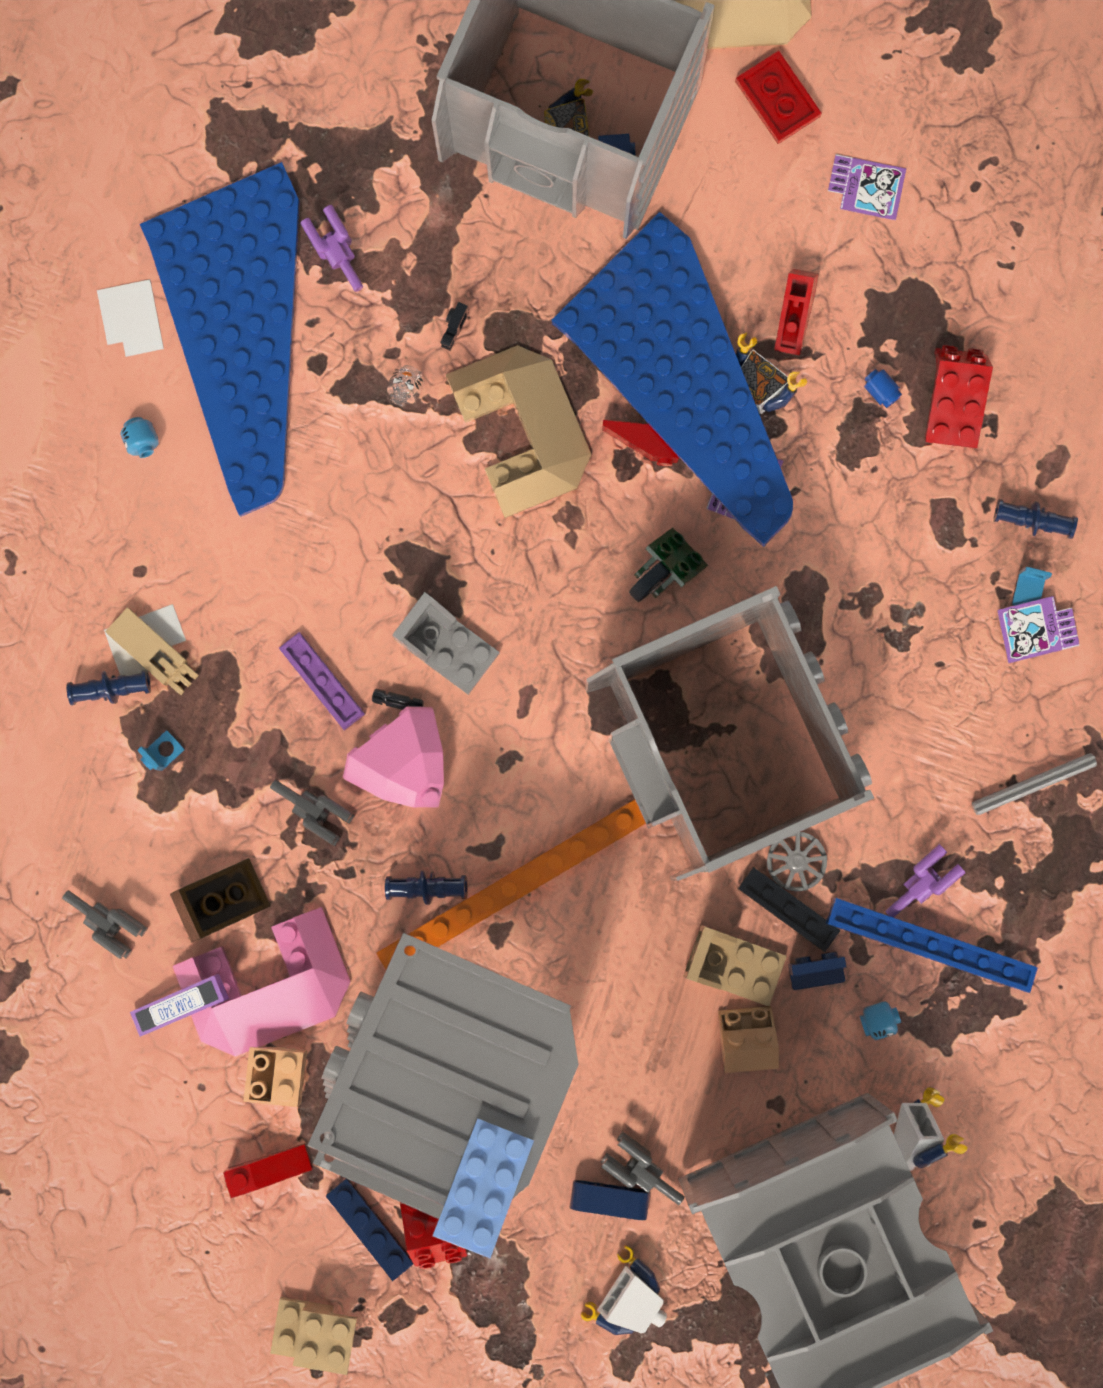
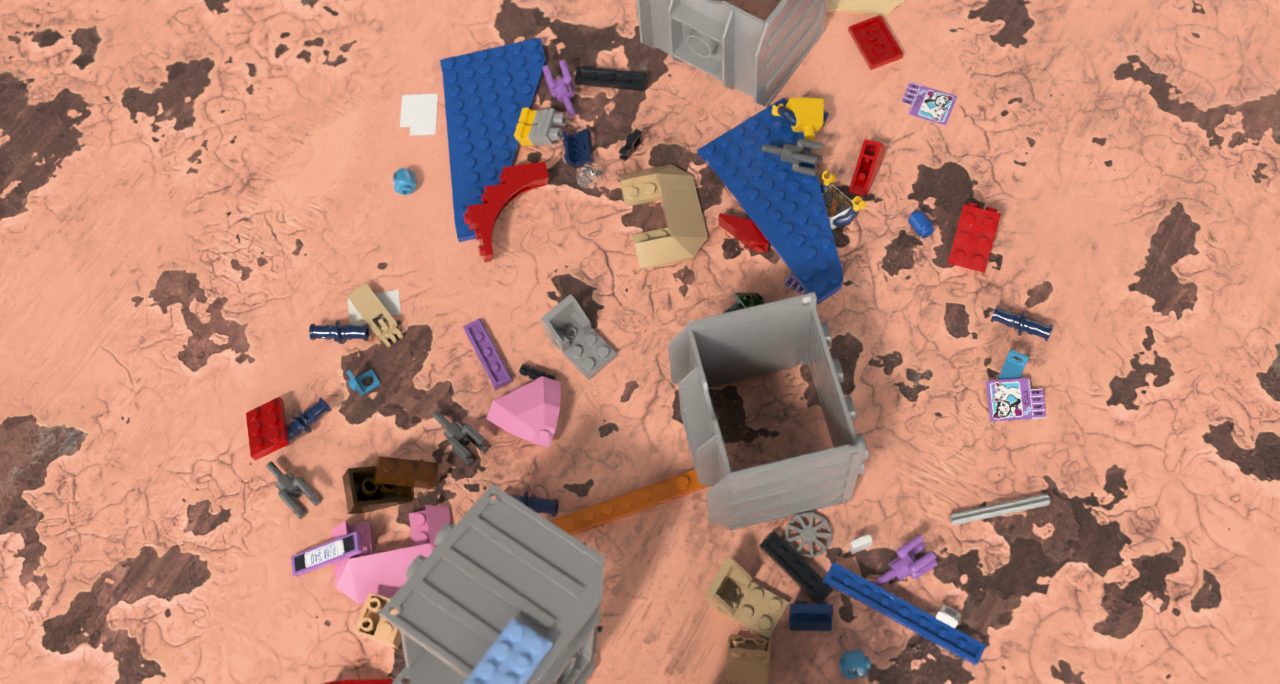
camera: 15 degrees right, 20 degrees down
none -> red plate [246,397,289,461]
none -> dark blue piece [285,397,332,447]
none -> reddish brown brick [374,456,439,489]
none -> red arch [463,162,549,263]
none -> light grey hips [514,108,567,146]
none -> dark blue bracket [563,128,594,169]
none -> black plate [574,66,647,91]
none -> dark grey plant [762,139,823,177]
none -> yellow torso [771,97,829,140]
none -> white tile [849,535,873,554]
none -> white tile [936,604,962,628]

